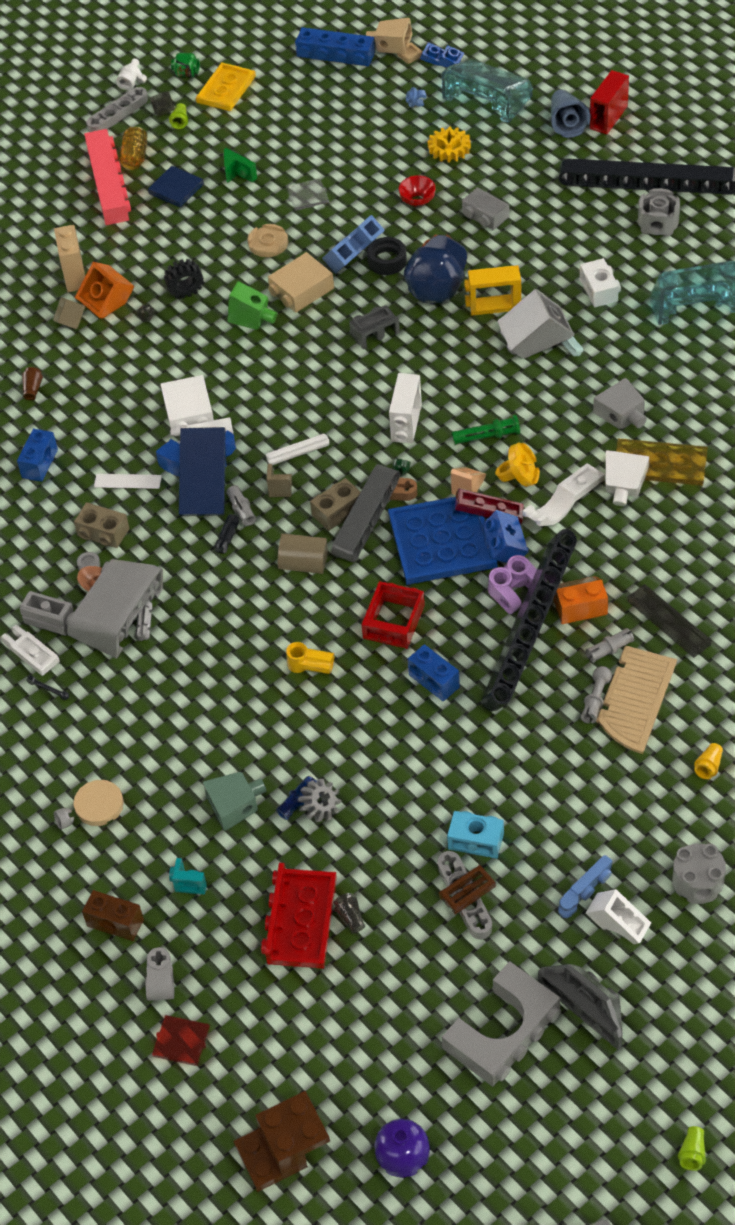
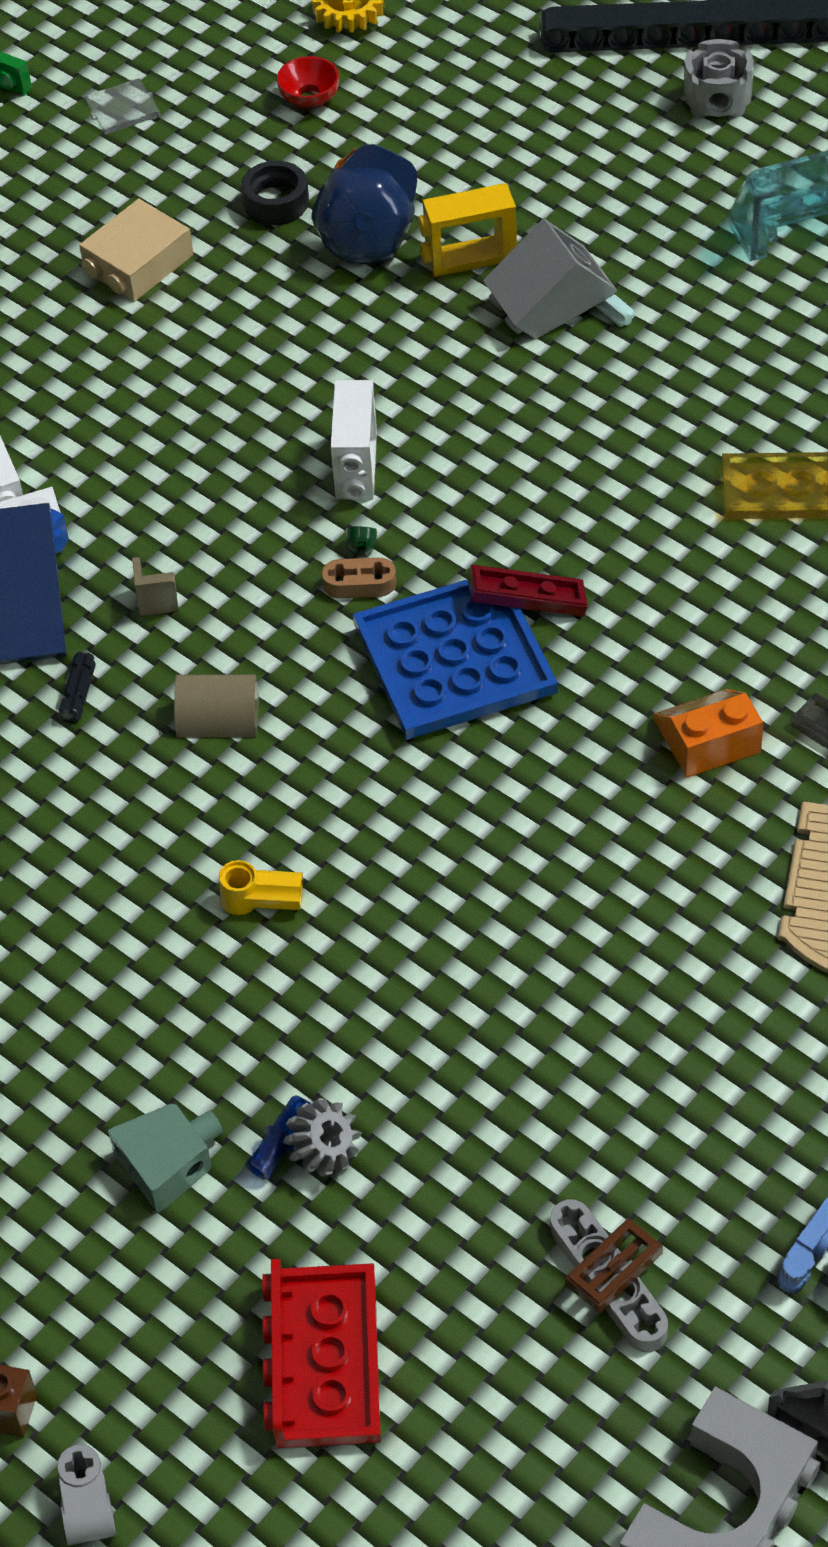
camera: 10 degrees left, 0 degrees up
teal bracket [169,858,207,895] -> none
light grey pin [226,485,256,526] -> none
bright green torso [227,281,277,330] -> none
tan tile [247,224,289,257] -> none
white axle [266,434,329,465] -> none
dark tan brick [310,478,361,531] -> none
medium blue arch [322,215,385,274] -> none
dark grey beam [331,464,400,563] -> none
clear smoke cone [333,893,365,934] -> none
dark grey window [349,305,400,350] -> none
red window [362,581,425,649] -> none
blue brick [407,644,460,702] -> none
medium azure brick [447,811,504,859] -> none
light nougat slope [451,467,486,495] -> none
green pin [452,415,520,445] -> none
light grey brick [462,187,509,231] -> none
black beam [482,529,577,711] -> none
blue brick [483,510,529,563] -> none
lavender piece [488,555,547,614] -> none
yellow tile [495,442,540,487] -> none
white piece [522,463,605,526] -> none
white brick [580,258,621,308] -> none
light grey pin [581,666,612,723] -> none
light grey pin [586,628,634,663] -> none
light grey torso [593,378,647,429] -> none
white torso [606,450,649,506] -> none

